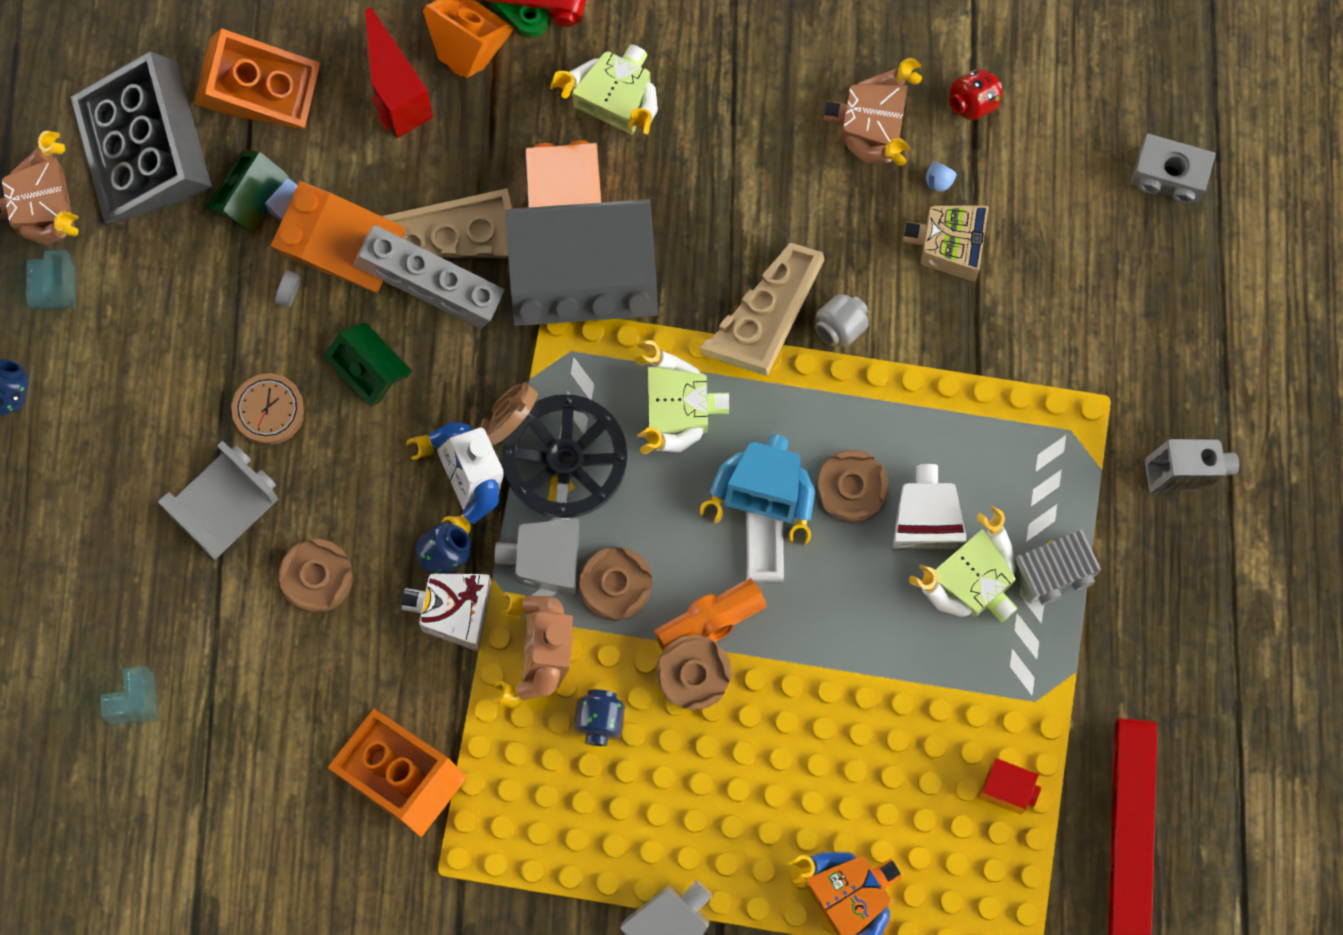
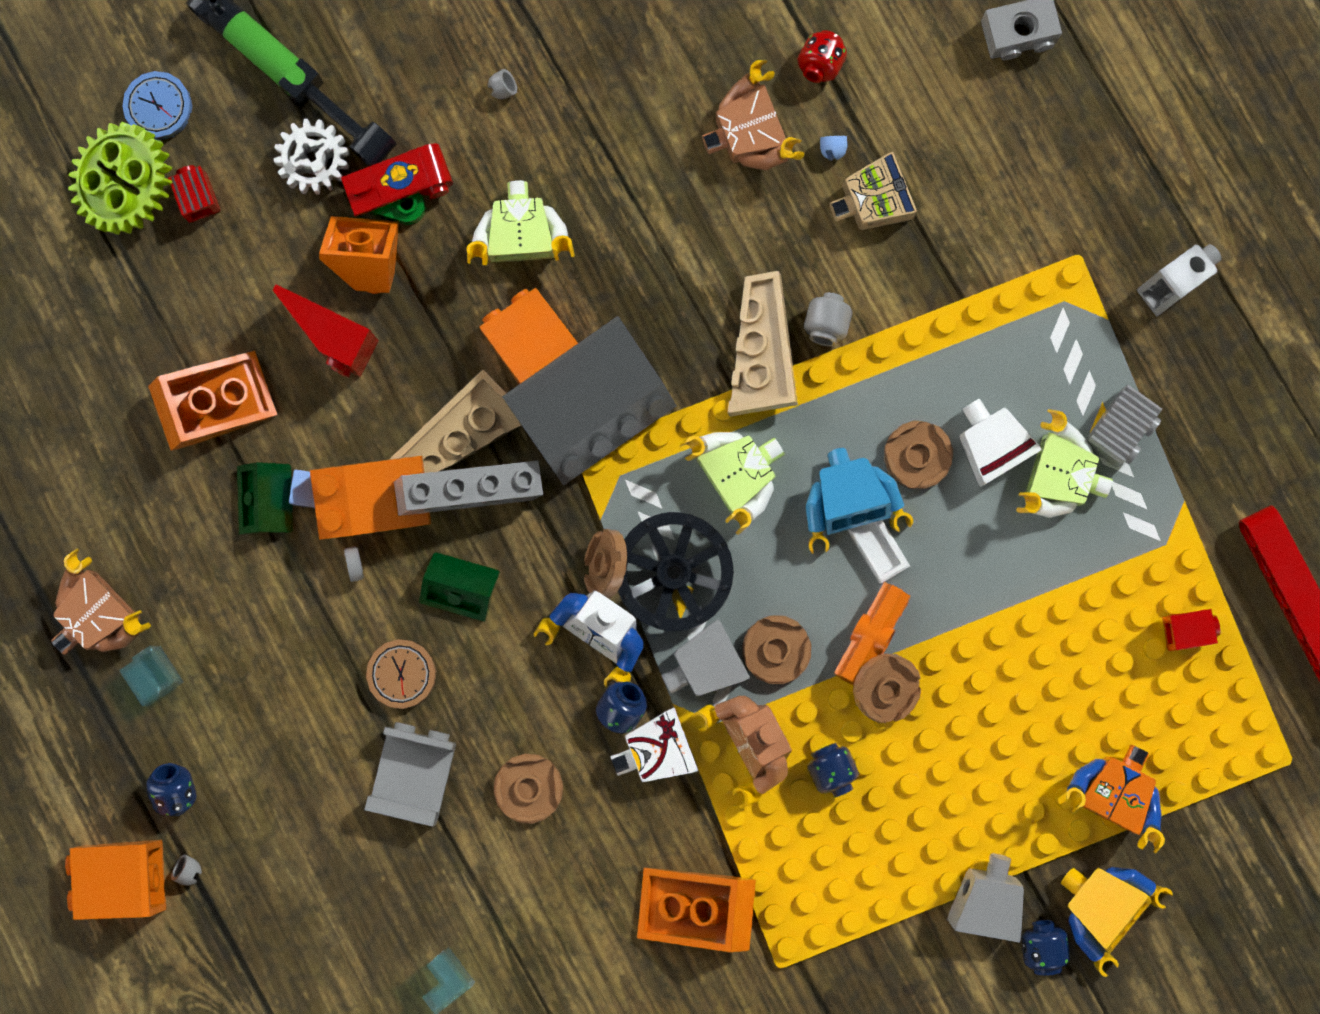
camera: 30 degrees left, 10 degrees up
dark grey slope [71,51,212,224] -> none

